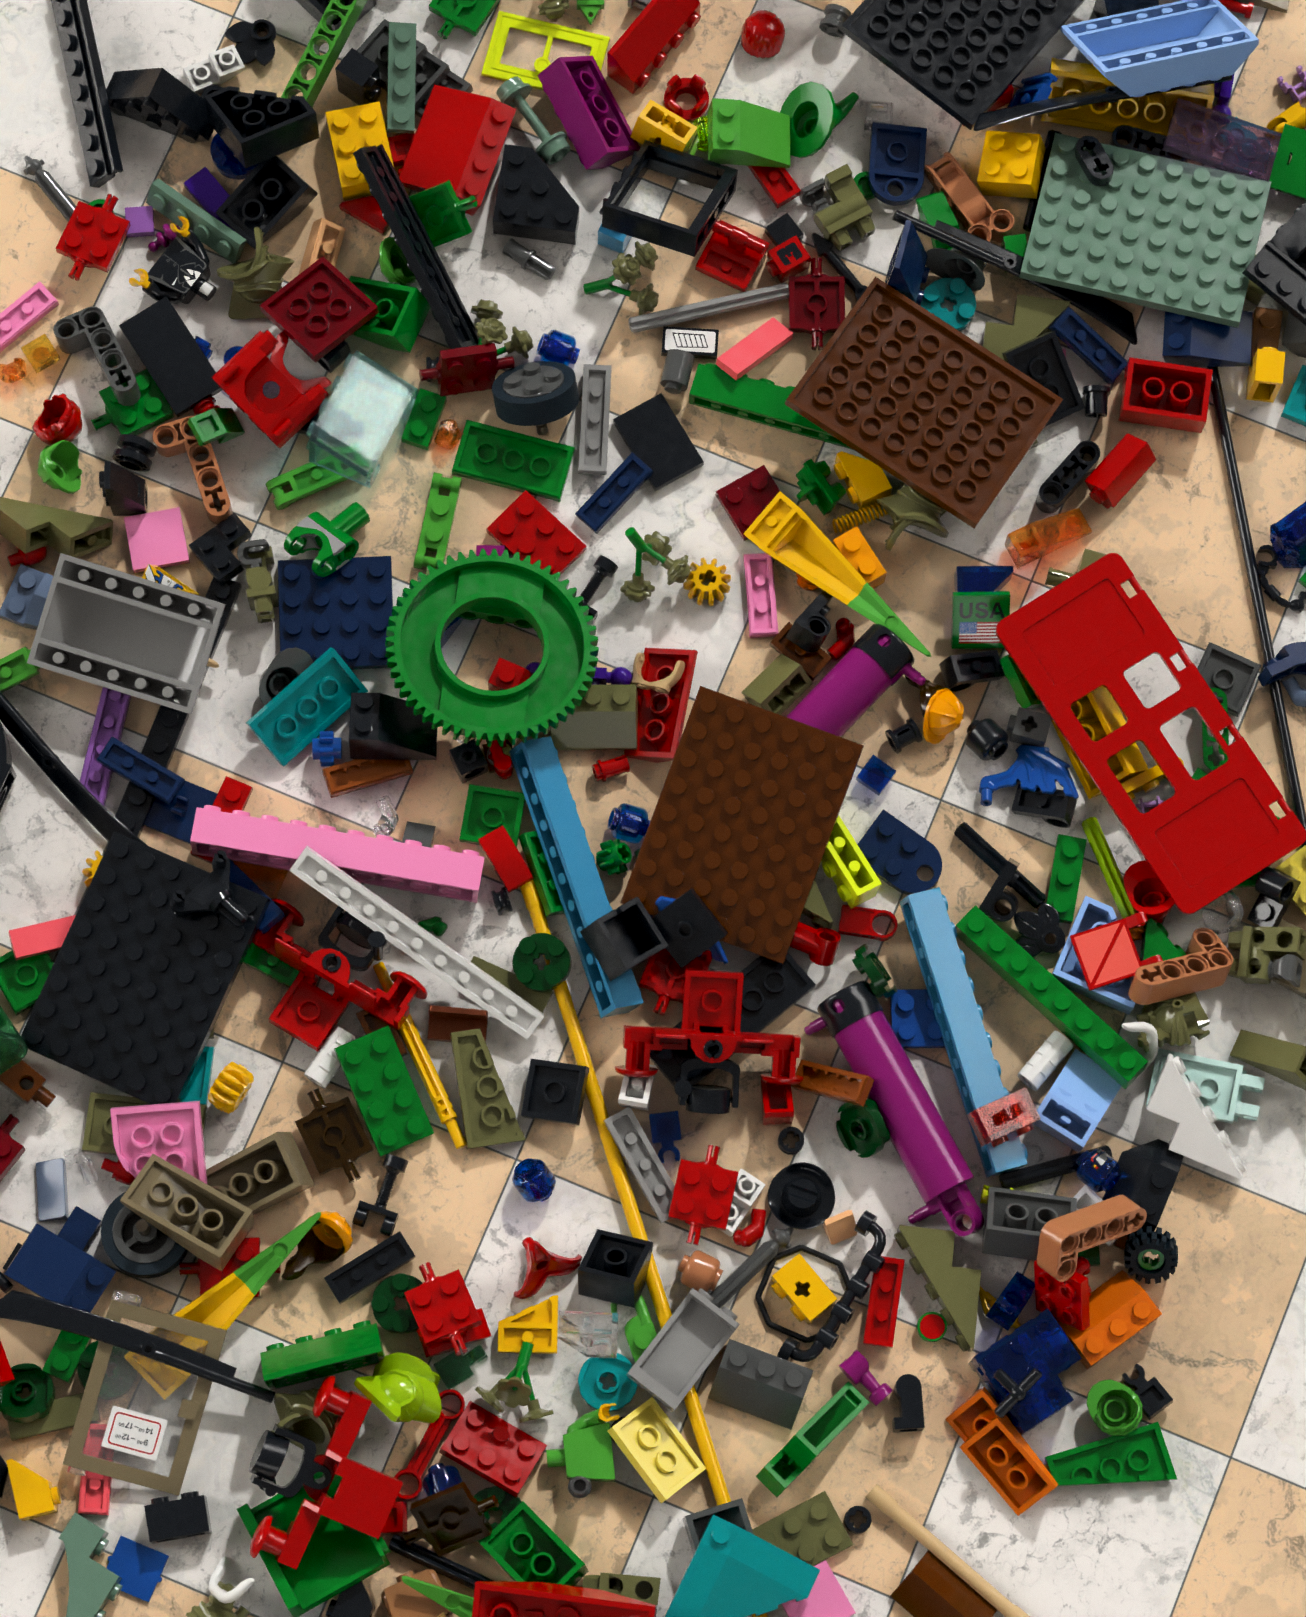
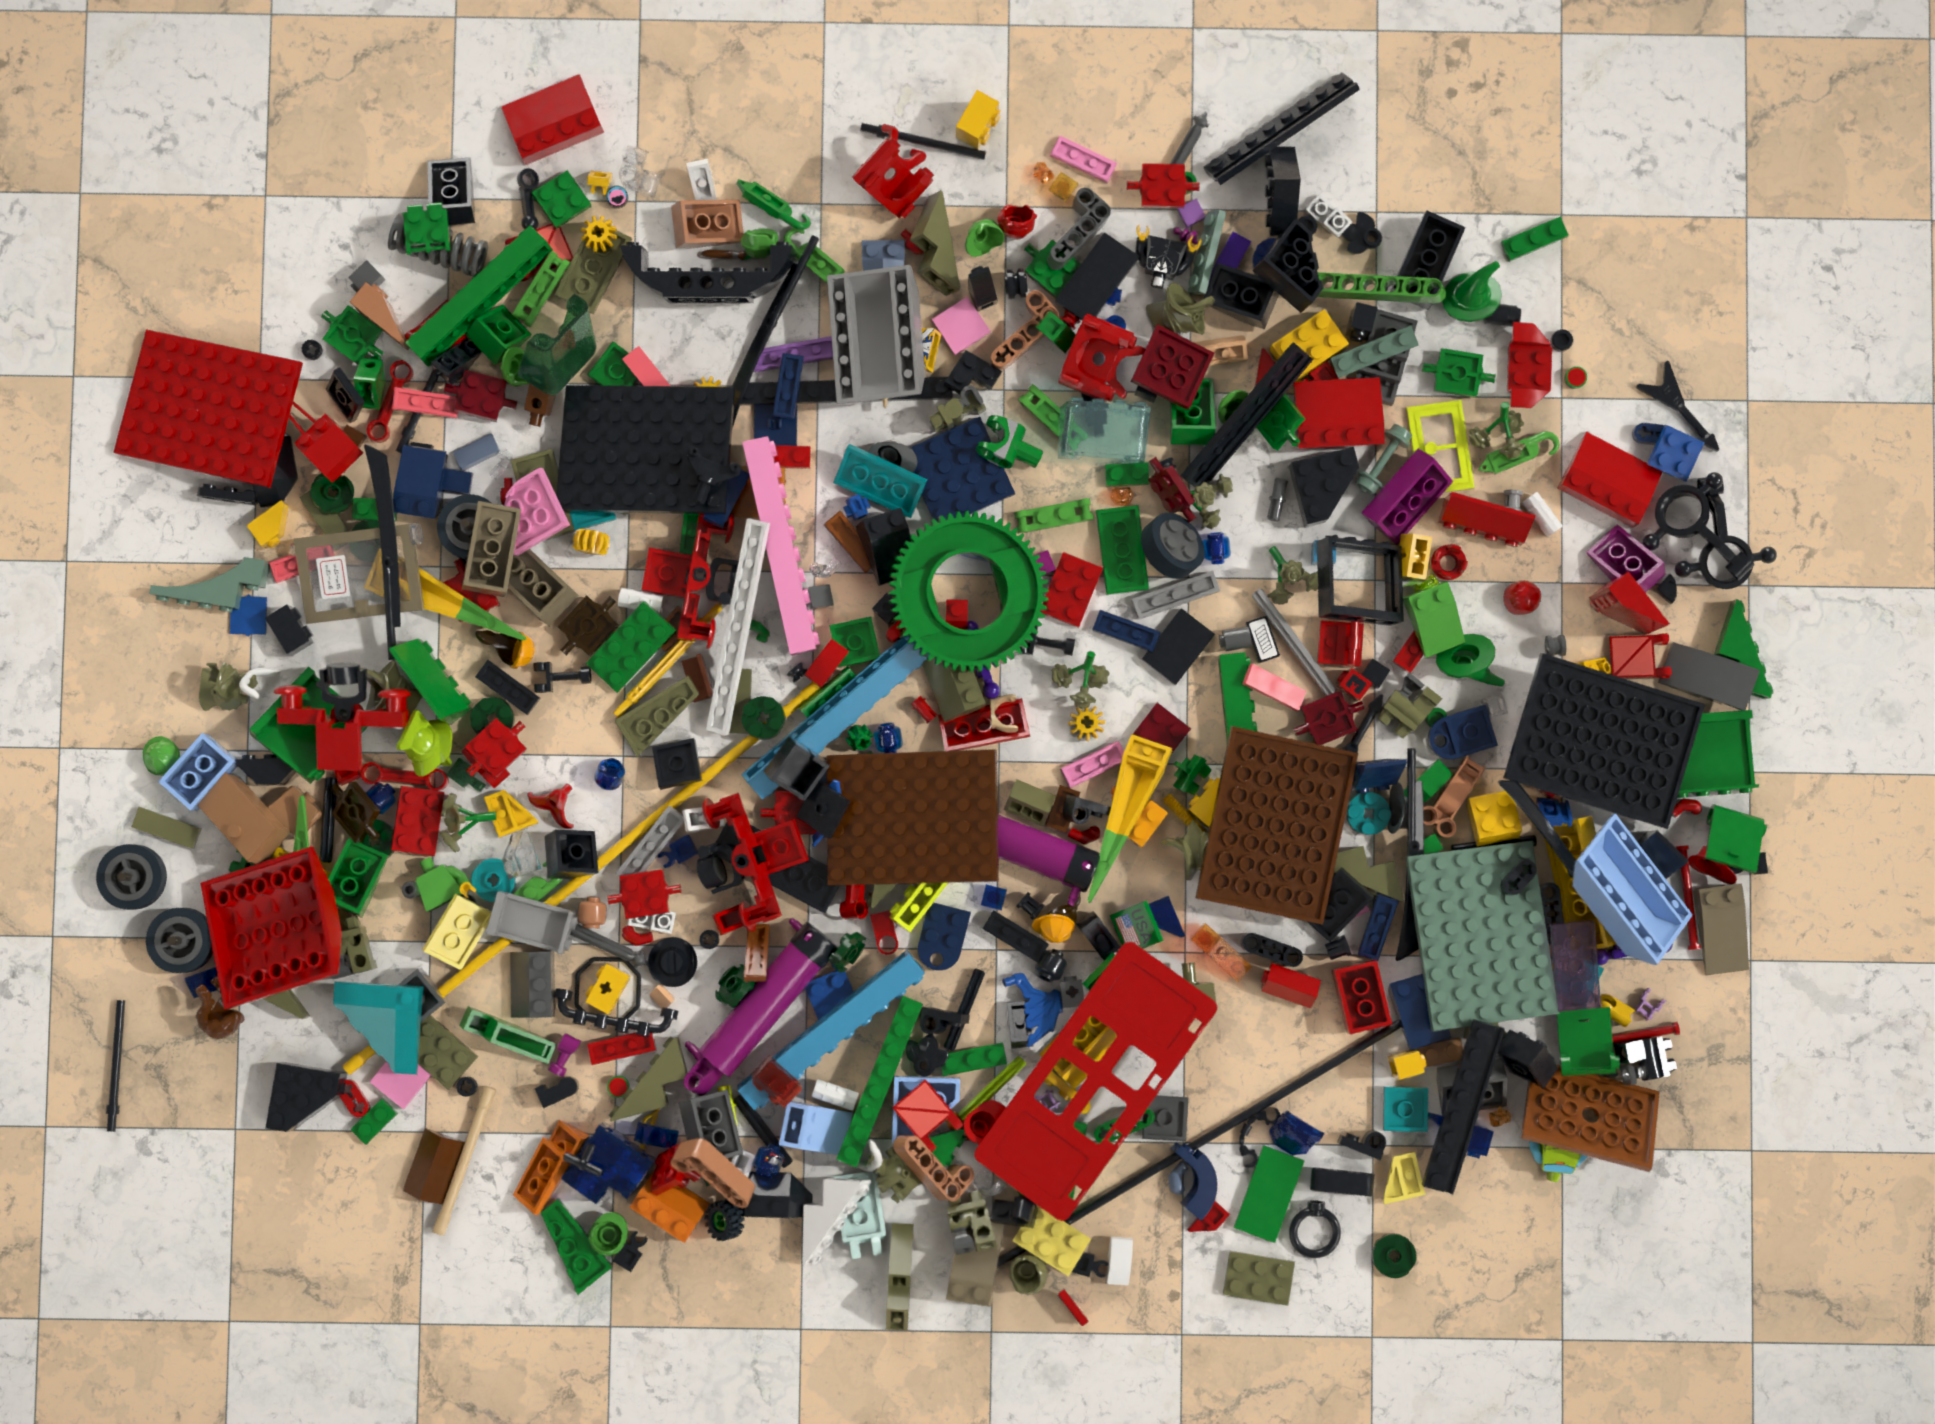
camera: 70 degrees right, 10 degrees up
none -> black plate [982,910,1049,962]

